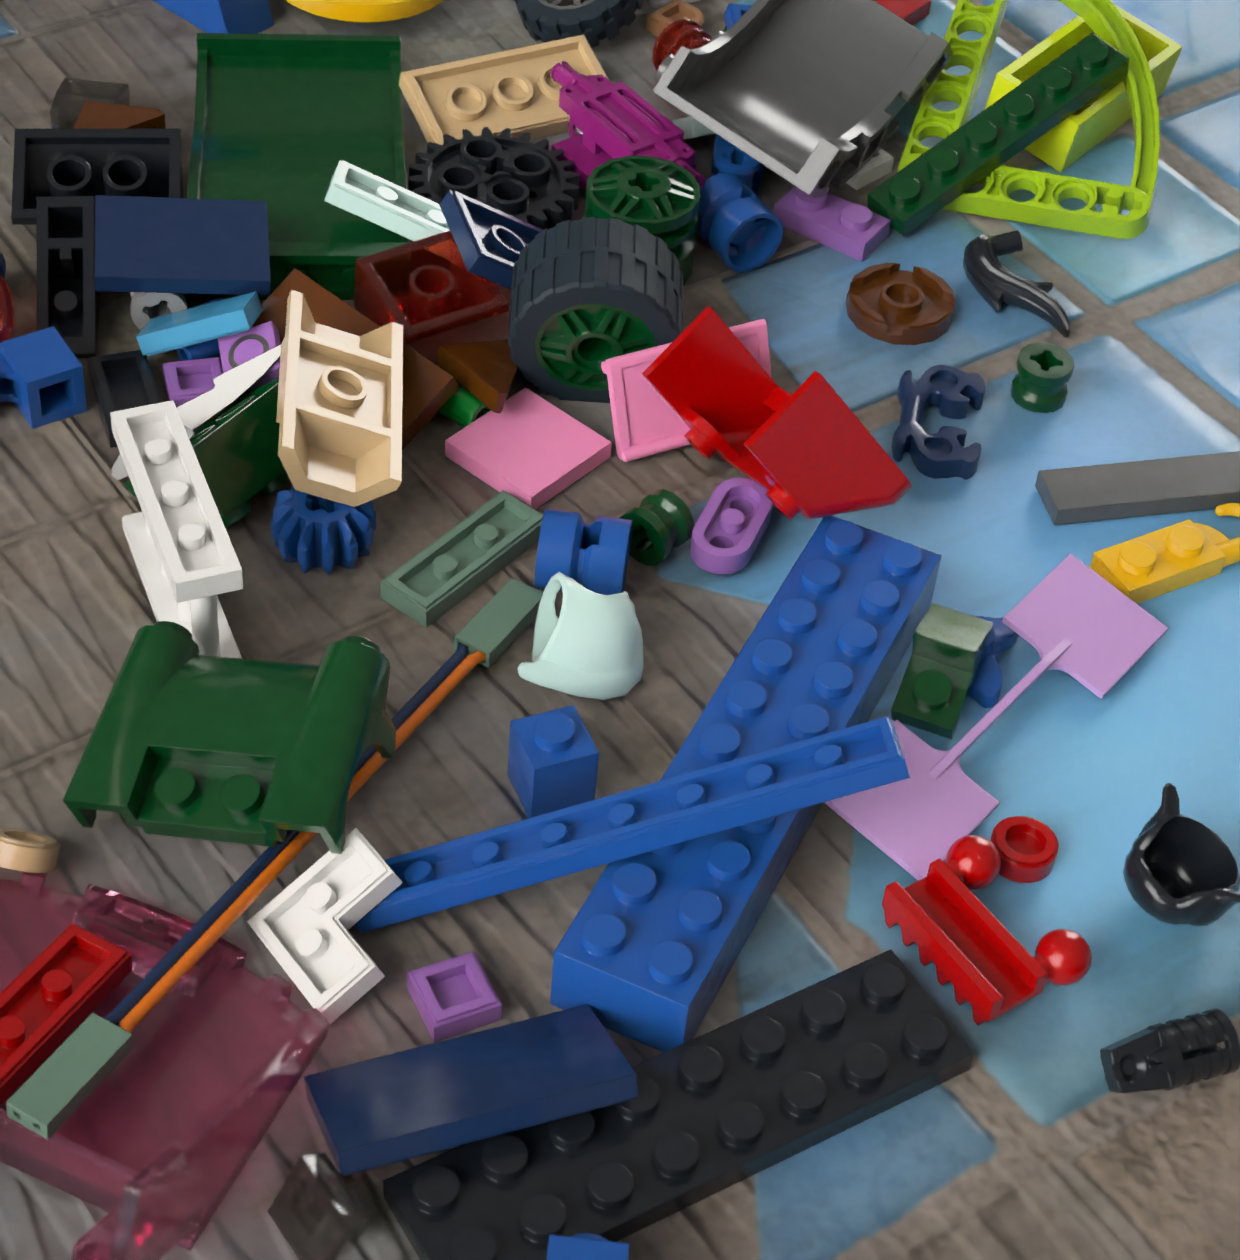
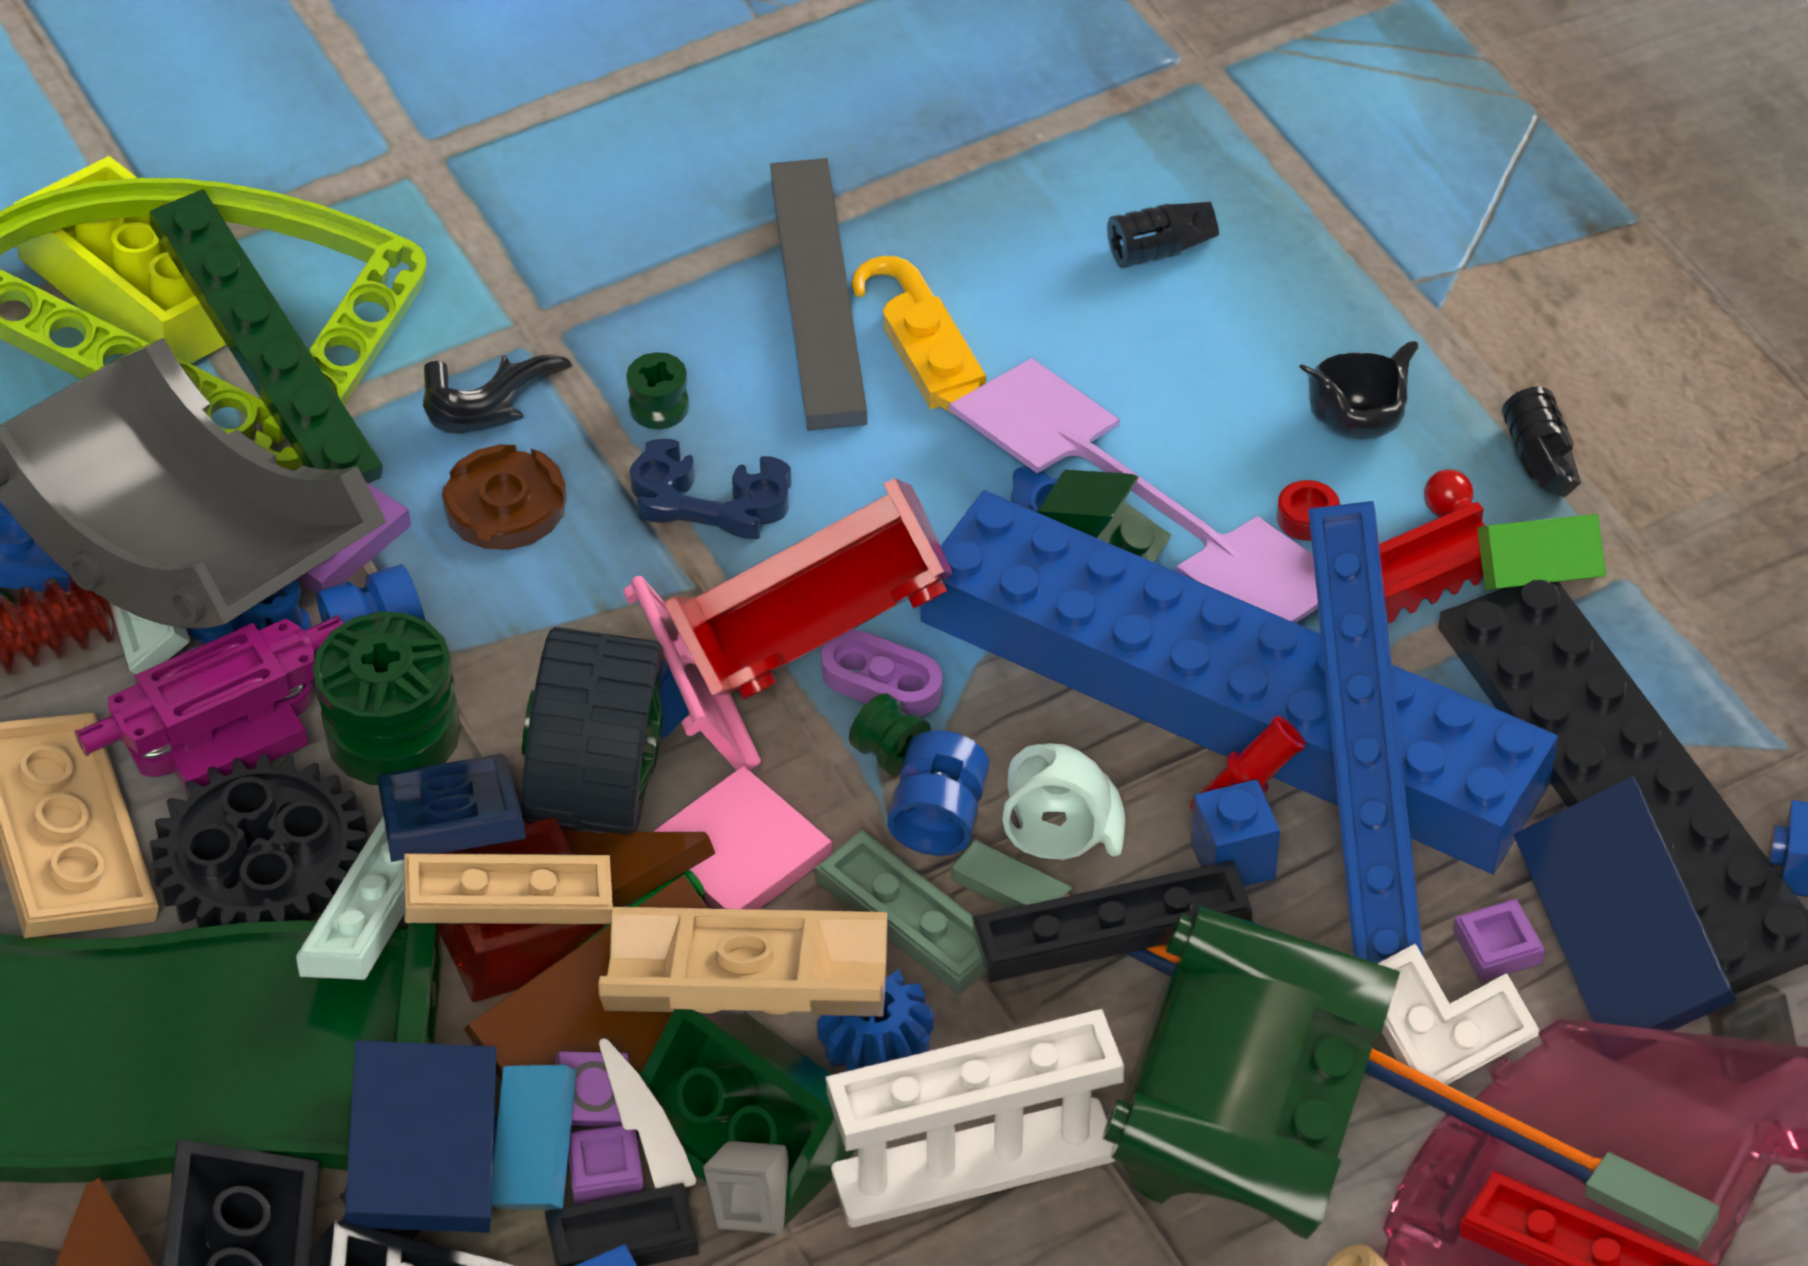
camera: 80 degrees left, 5 degrees up
none -> tan tile [404,854,613,924]
none -> black tile [972,860,1252,983]
none -> red axle [1190,716,1306,812]
none -> bright green tile [1477,514,1606,590]

